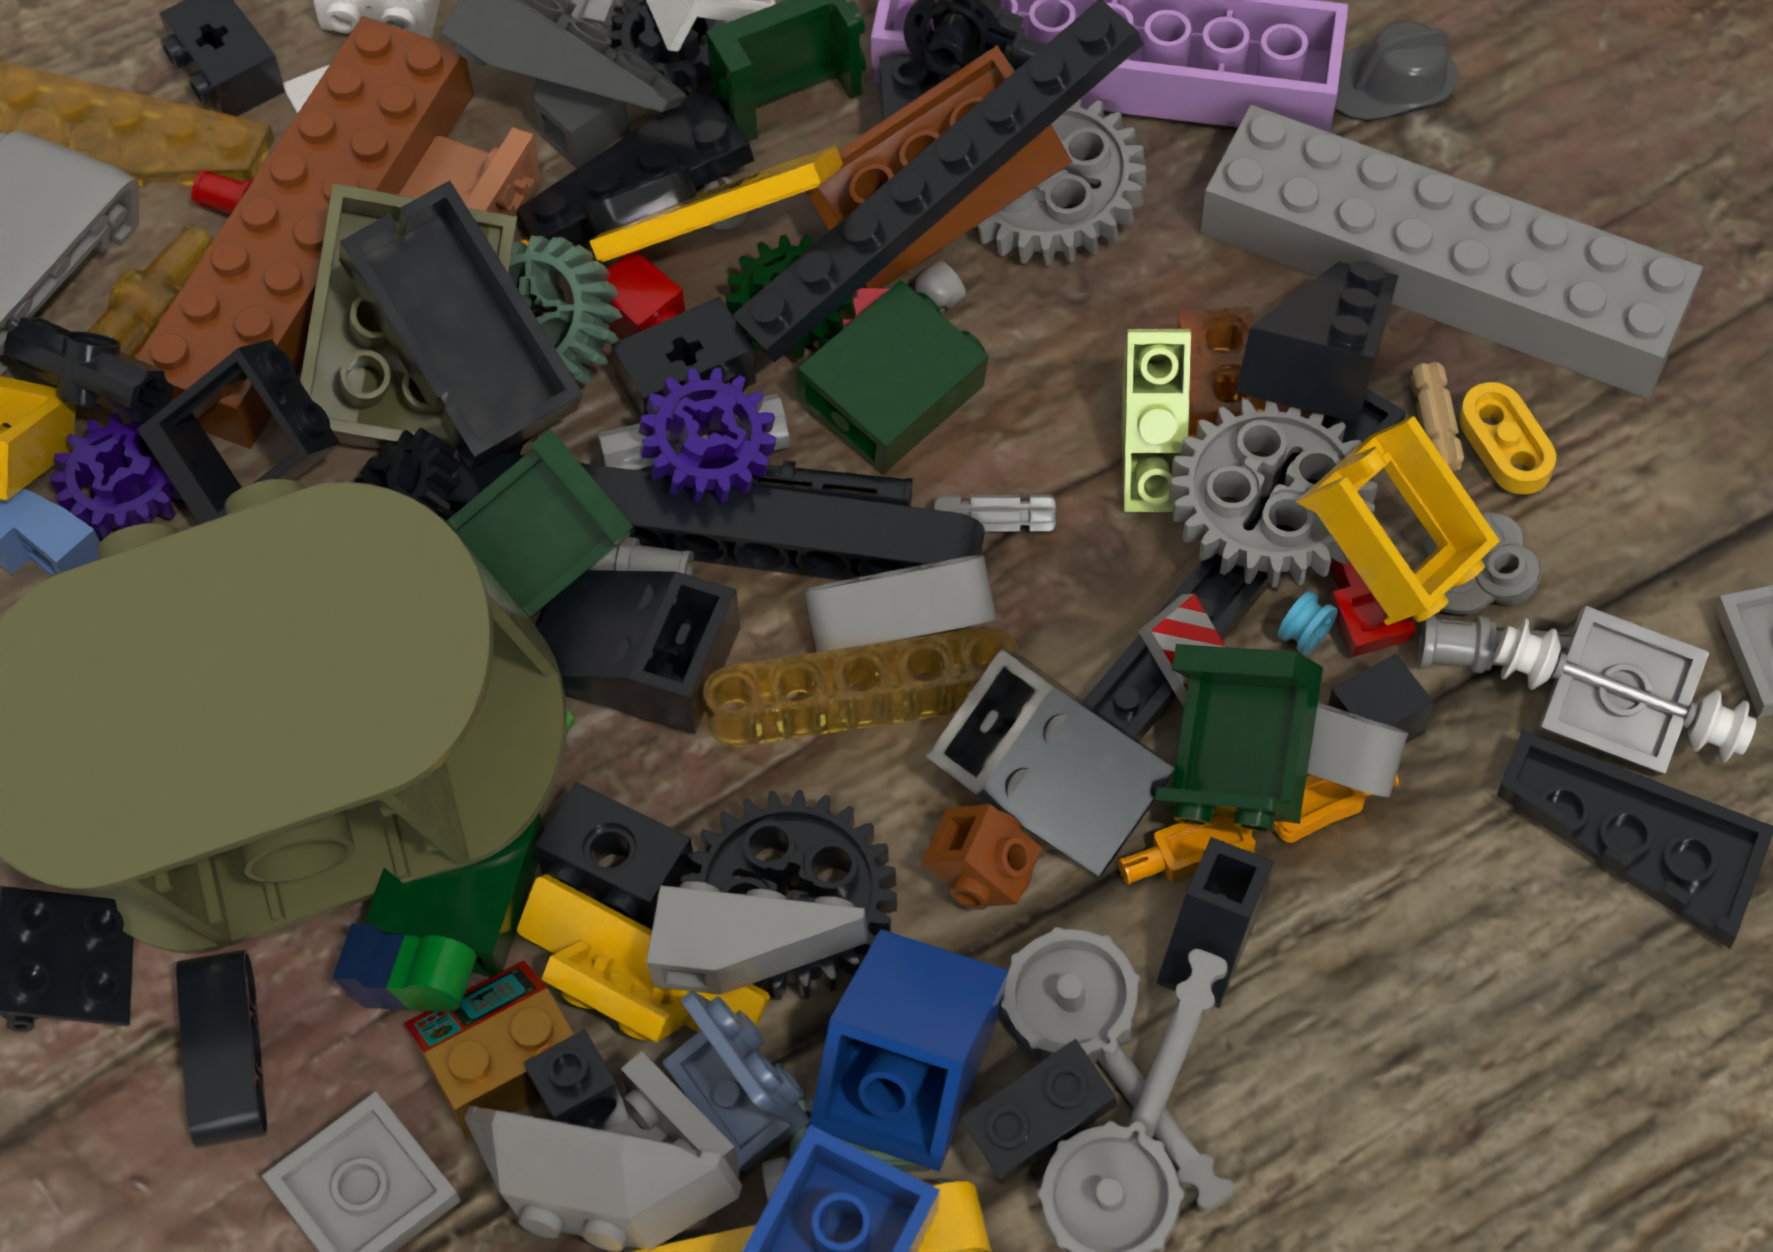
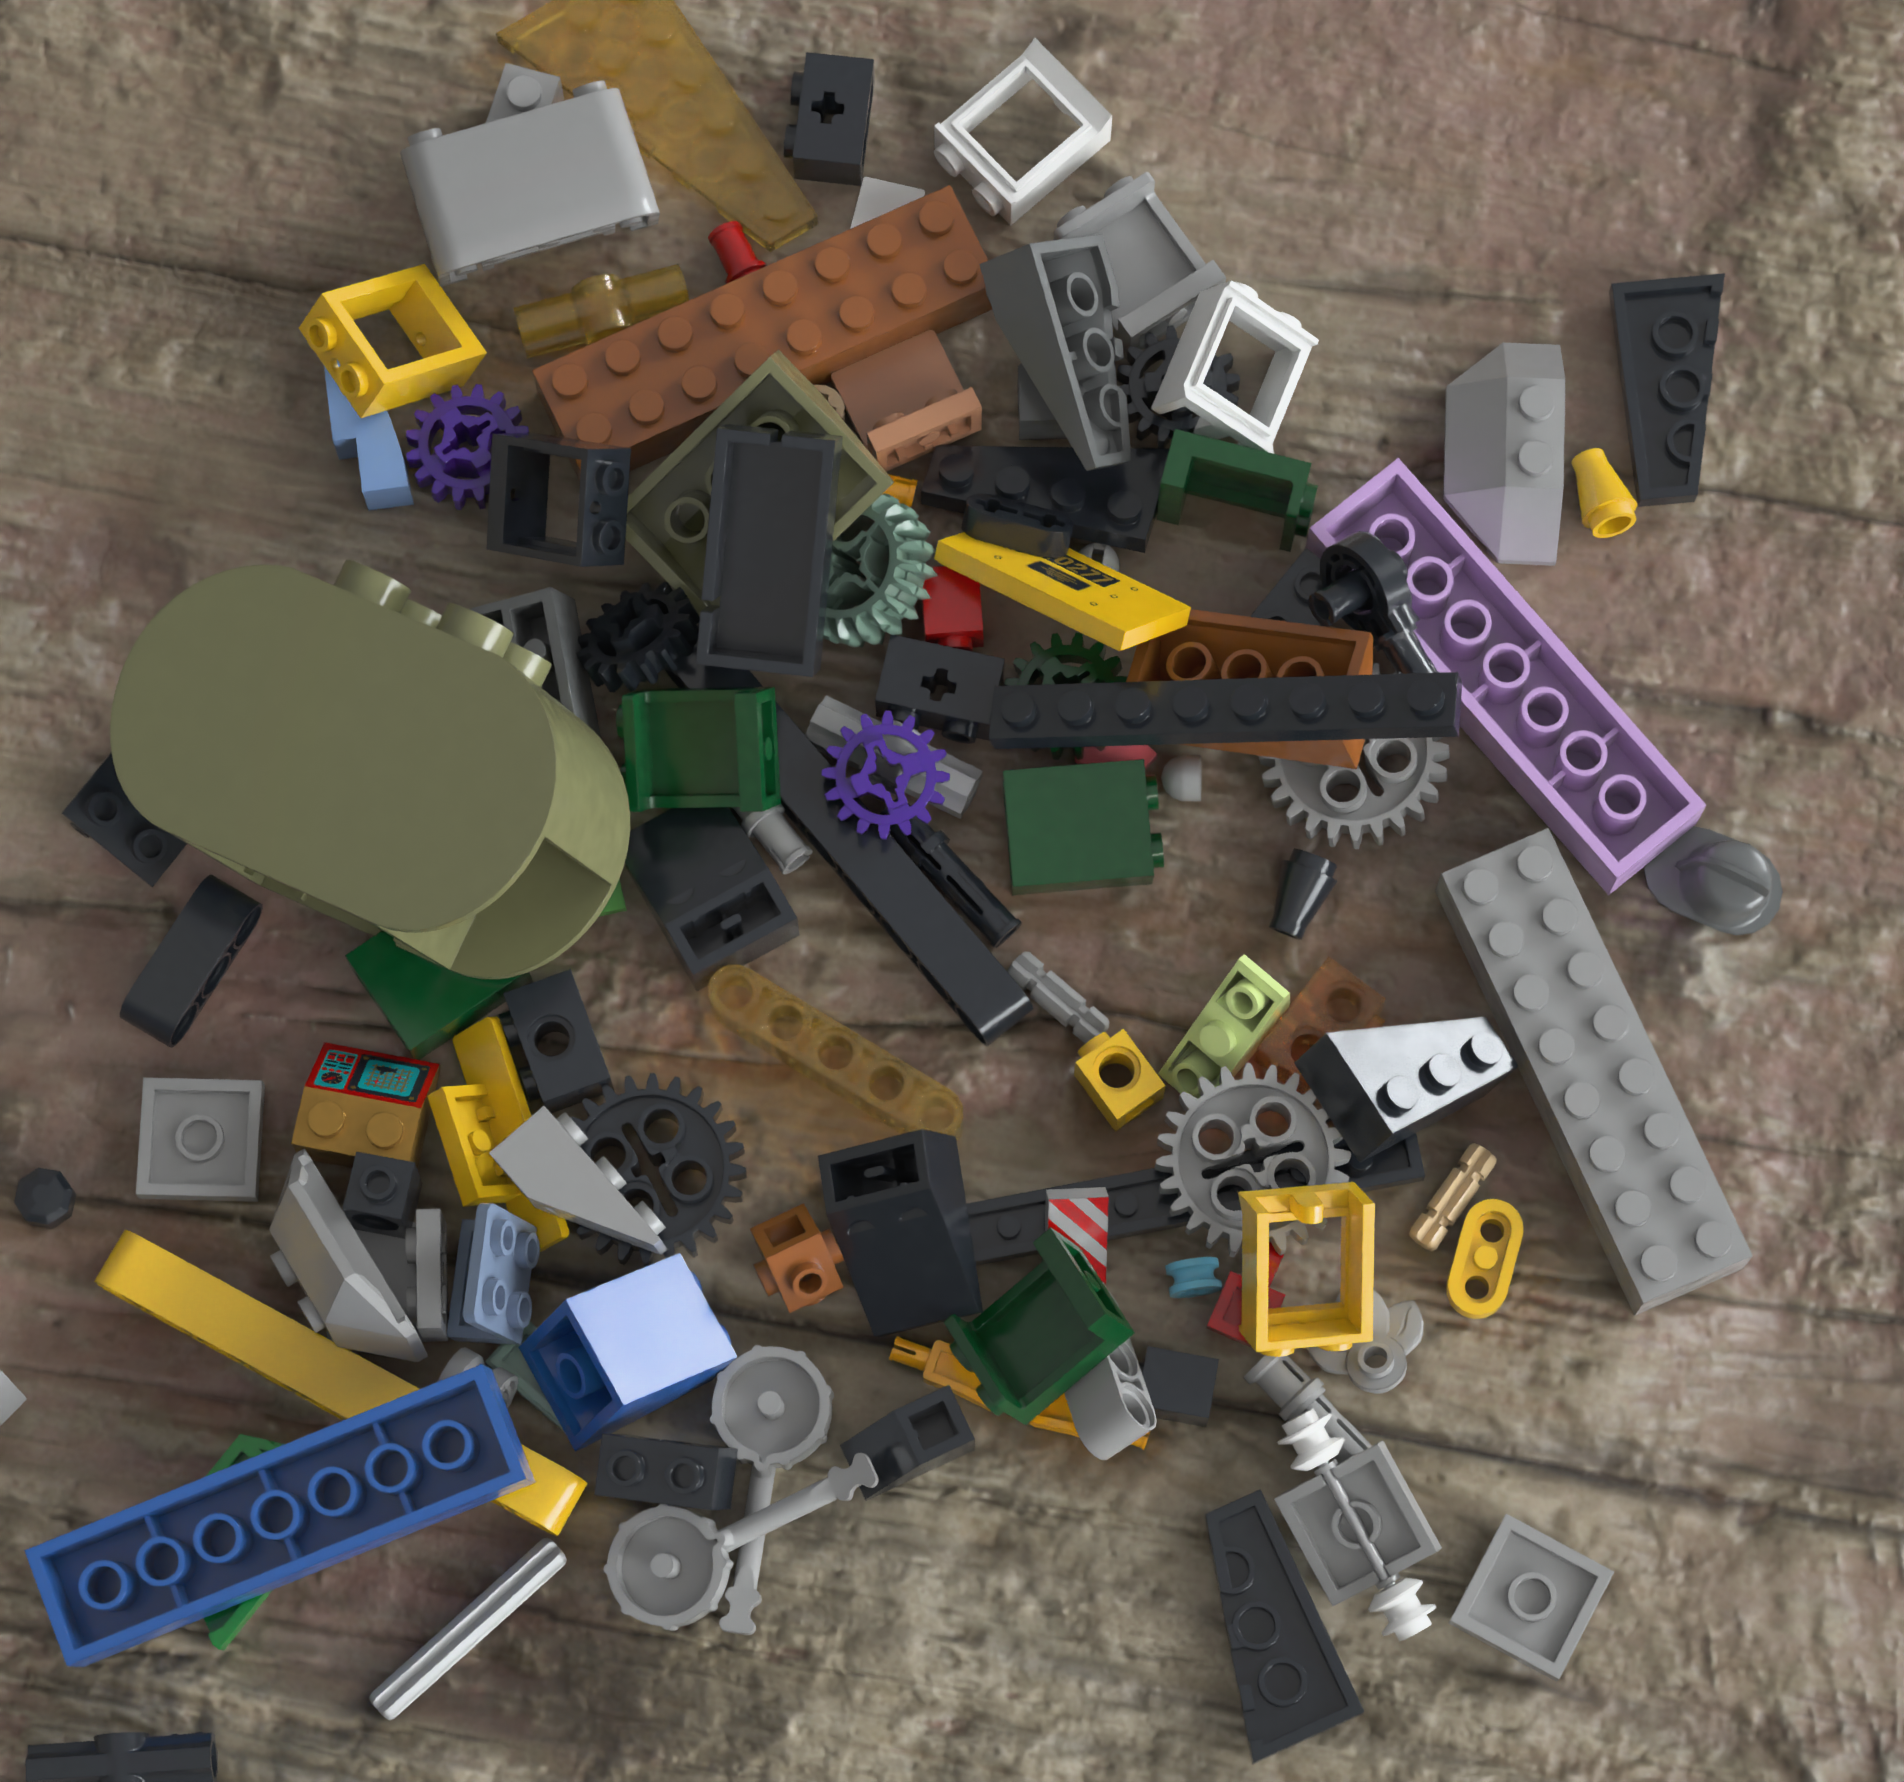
camera: 40 degrees right, 15 degrees up
black piece [4,317,173,423] -> none
leg [332,923,477,1012] -> none
light grey beam [804,555,997,654] -> none
none -> yellow brick [1074,1029,1166,1132]
none -> black cone [1269,848,1337,940]

